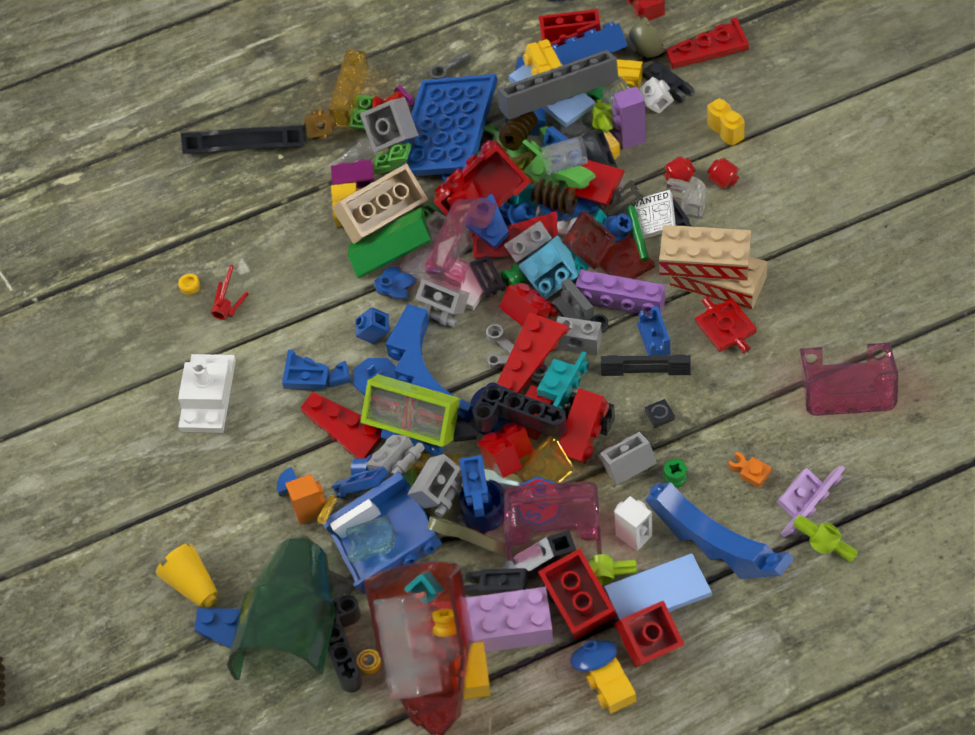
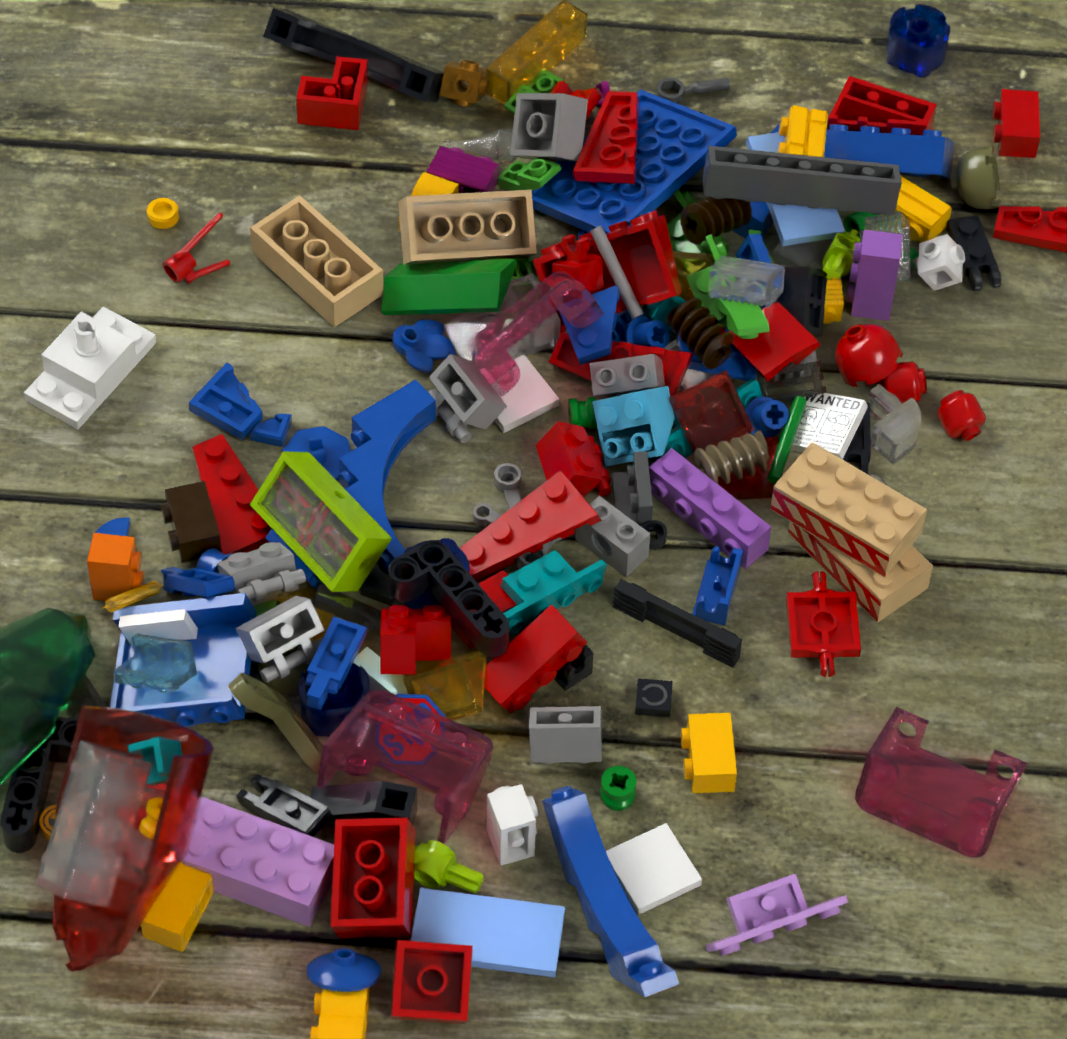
camera: 20 degrees right, 0 degrees up
blue brick [355,307,389,344] -> none
black tile [469,255,506,298] -> none
yellow brick [707,98,745,146] -> none
orange plate [728,452,772,488] -> none
lime axle [793,515,858,562] -> none
none -> dark brown brick [161,481,221,563]
none -> tan brick [250,195,384,328]
none -> red brick [296,56,368,130]
none -> clear smoke tile [312,584,381,632]
none -> red wing [573,91,639,184]
none -> light grey bar [590,225,644,319]
none -> white tile [606,823,702,915]
none -> yellow brick [681,713,737,793]
none -> dark tan piece [694,431,769,484]
none -> red cylinder [835,324,903,387]

